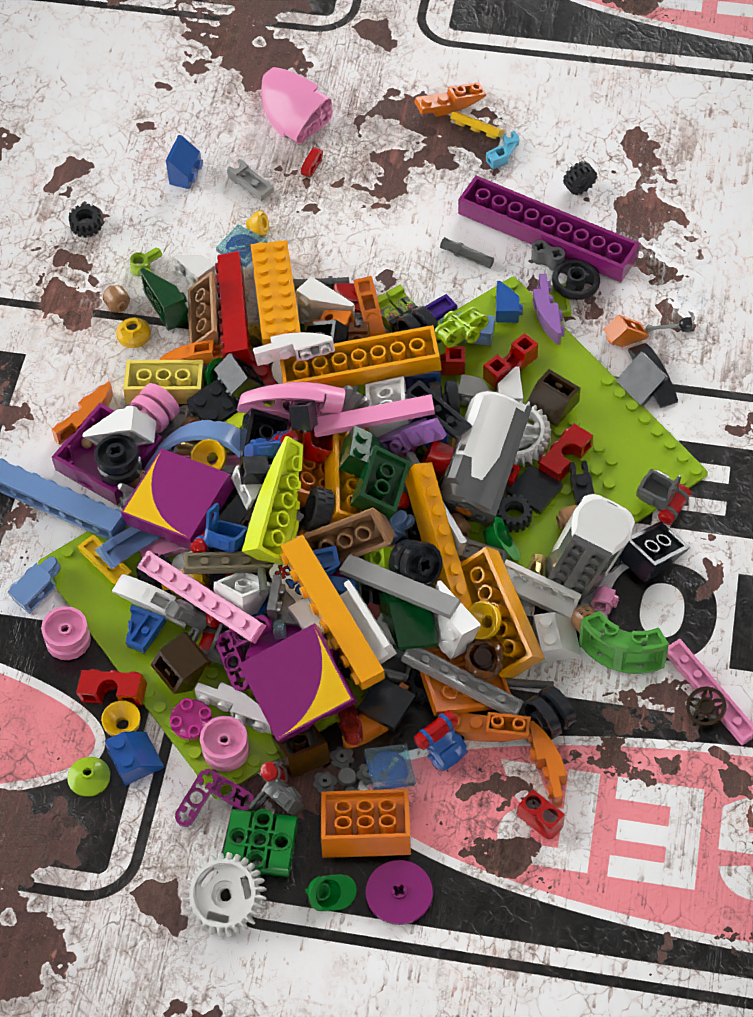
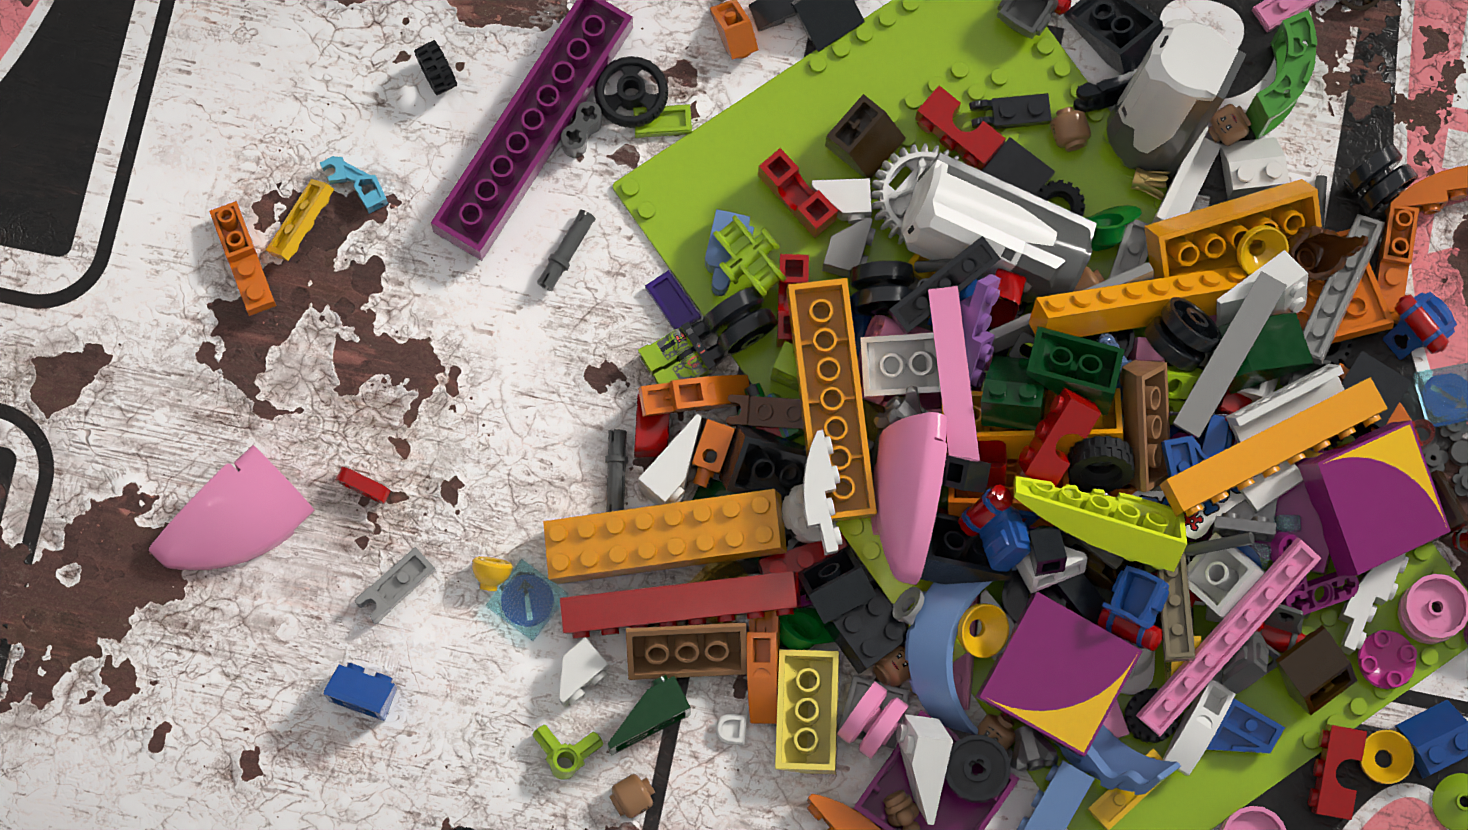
camera: 95 degrees left, 20 degrees up
yellow piece [116,317,151,348] -> none
blue slope [496,281,523,323] -> none
medium lavender slope [532,274,565,345] -> none
none -> white tile [716,714,747,746]
none -> light grey piece [892,587,924,625]
none -> red arch [1018,388,1101,487]

